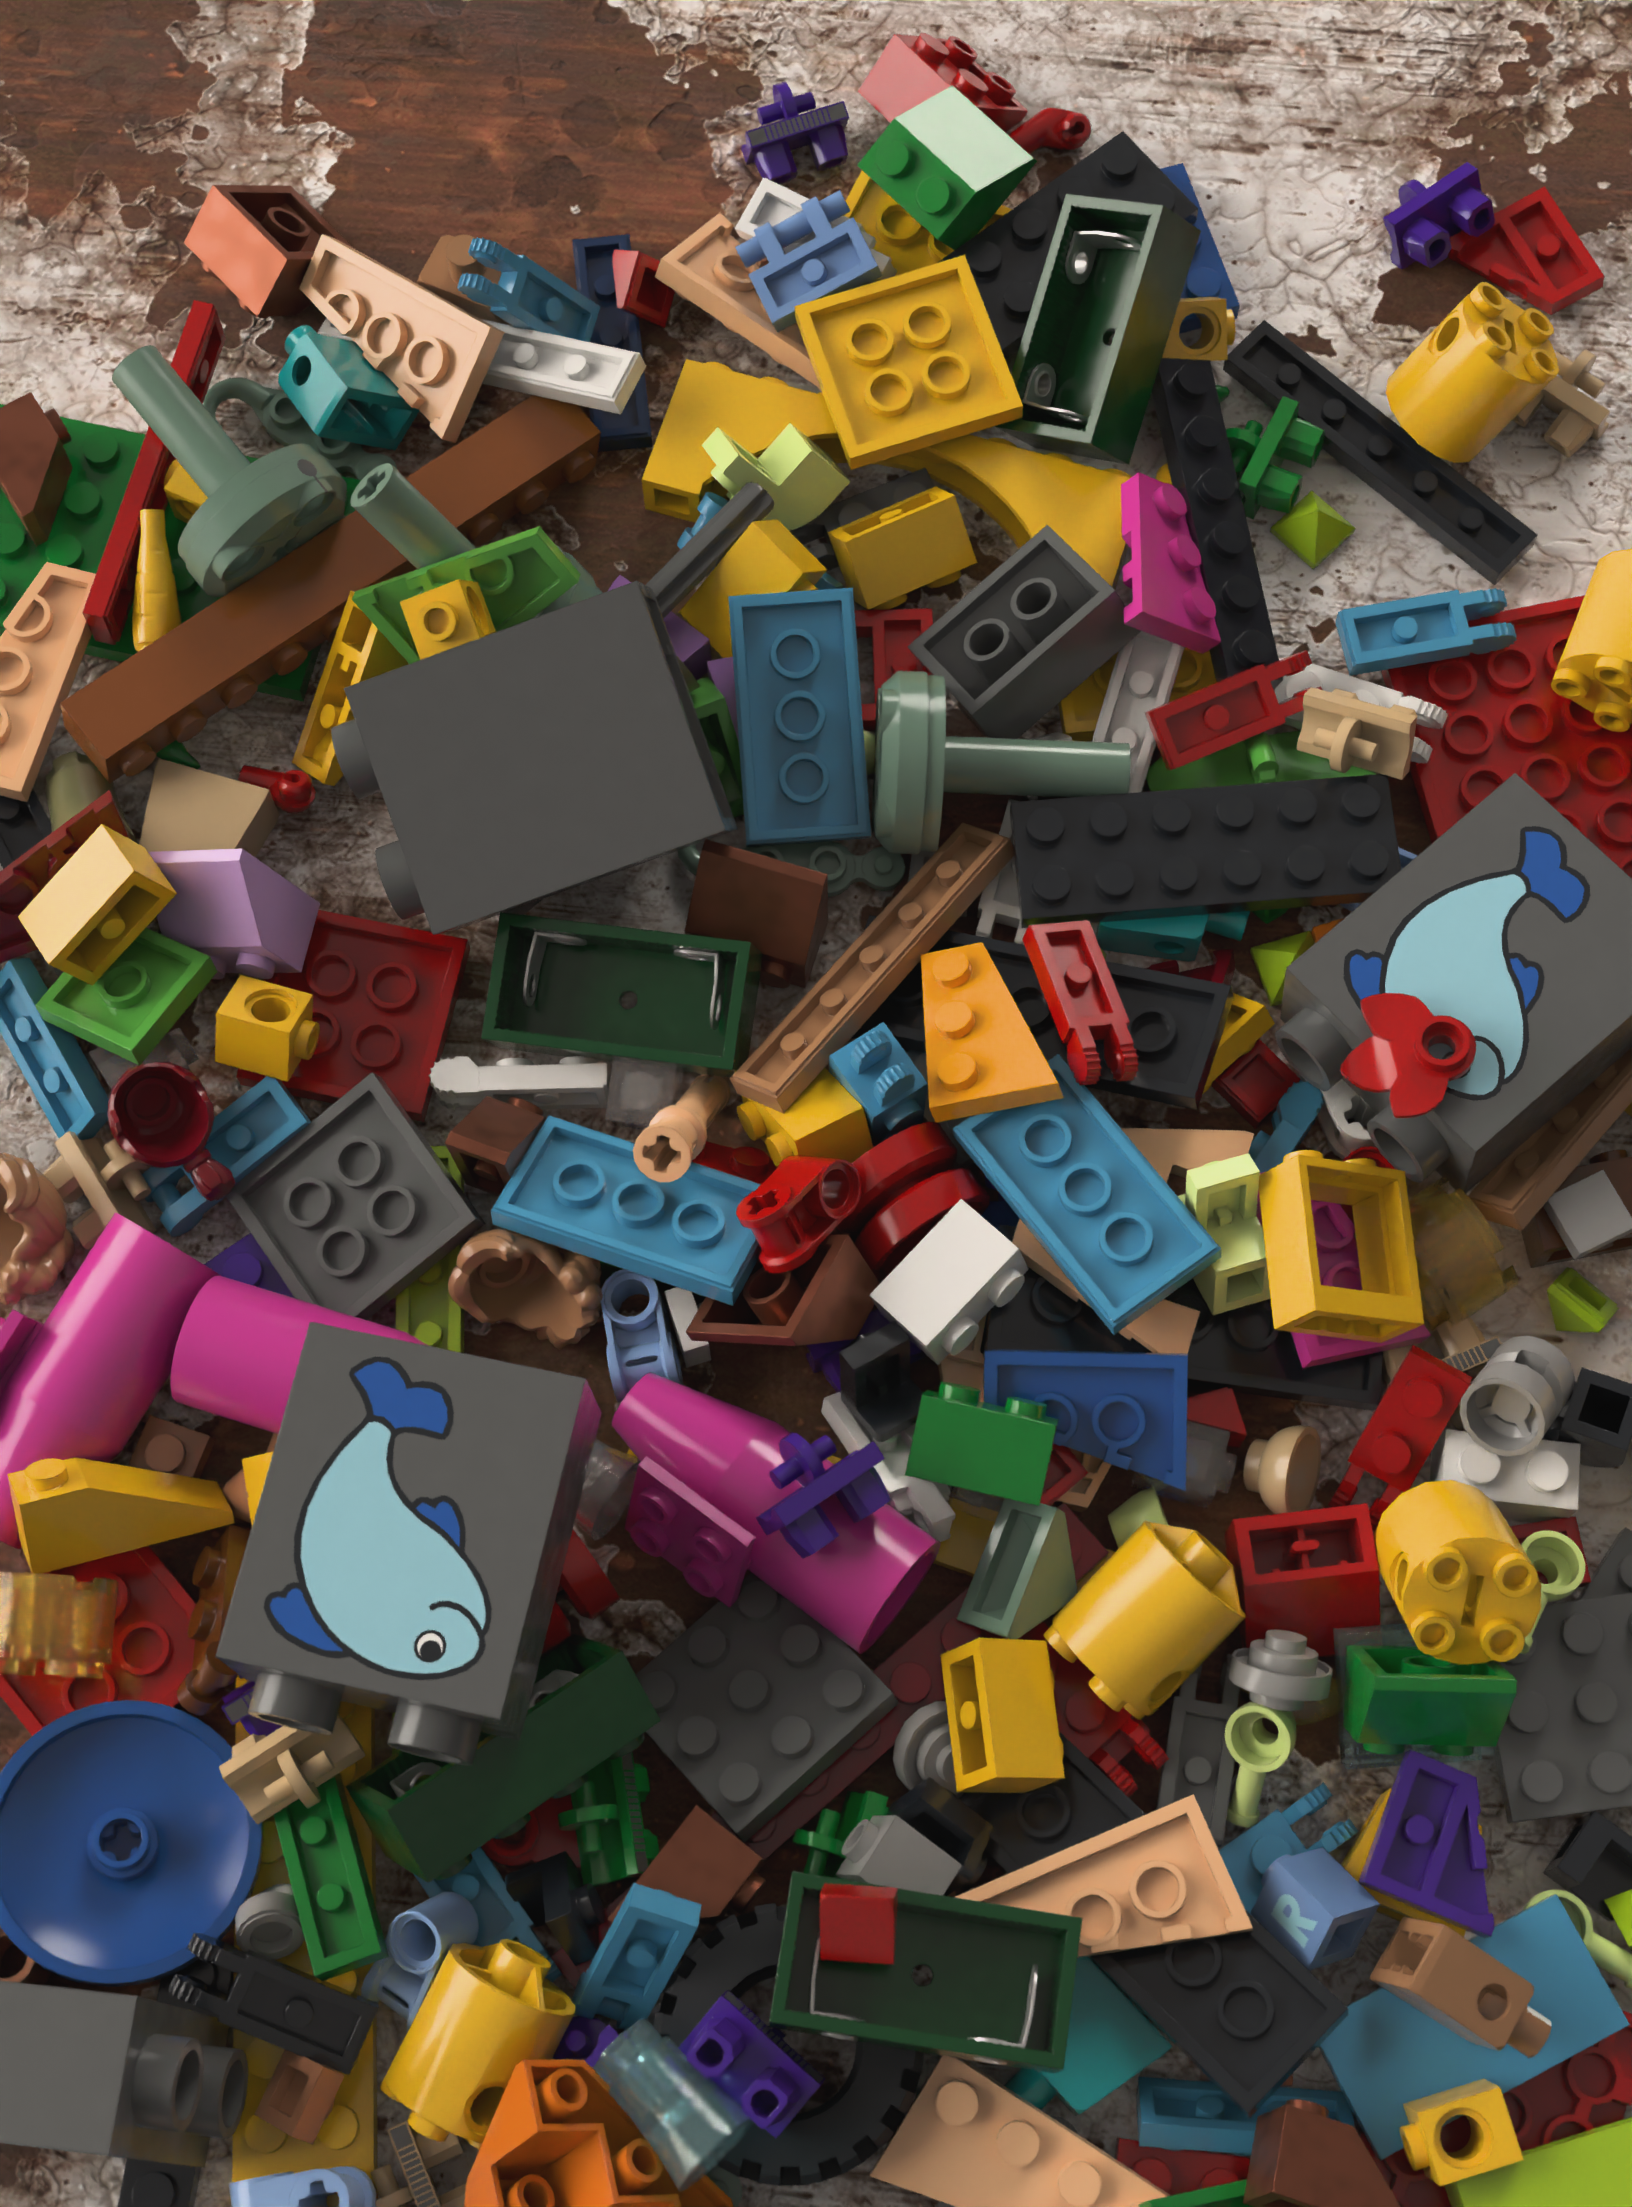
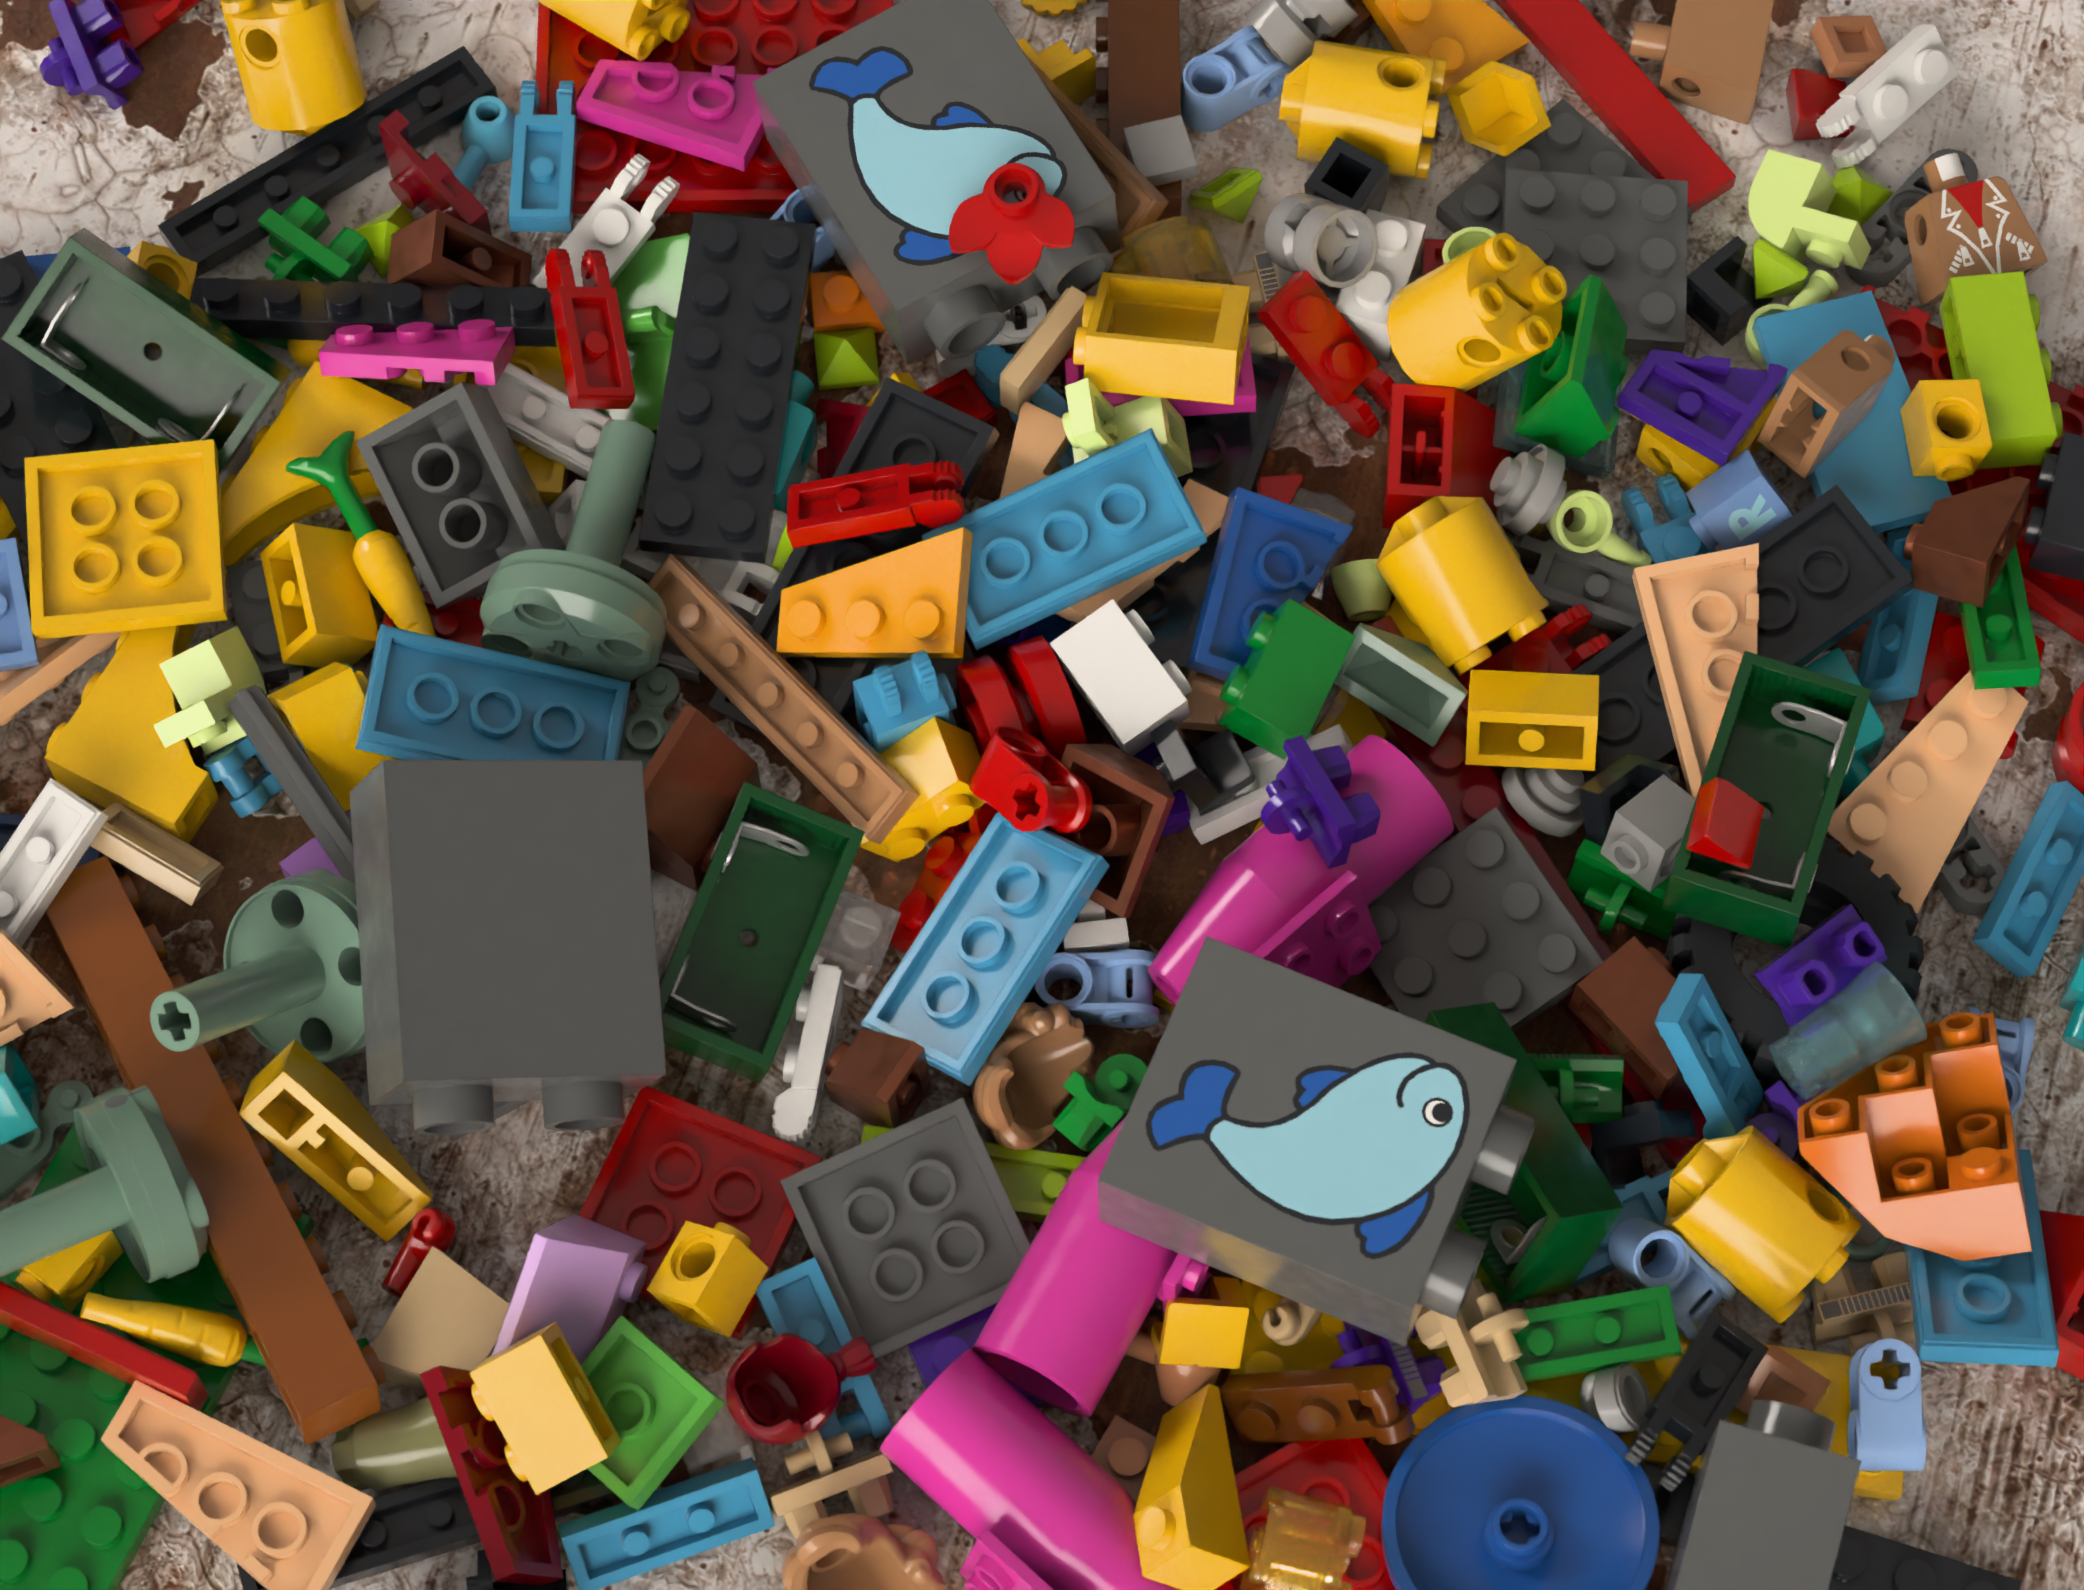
camera: 80 degrees left, 5 degrees down
bright green wing [352,526,580,664] -> none
yellow brick [400,579,496,660] -> none
light nougat pin [633,1074,731,1182] -> none
tan piece [1243,1425,1321,1514] -> none
tan hips [1297,687,1418,780] -> none
none -> tan tile [90,802,224,906]
none -> piece [286,431,436,637]
none -> dark red wing [378,110,492,236]
none -> copper slope [387,209,532,287]
none -> medium azure bar [453,96,515,191]
none -> dark pink wing [576,59,777,172]
none -> tan tile [1000,285,1087,416]
none -> green hips [1052,1053,1148,1153]

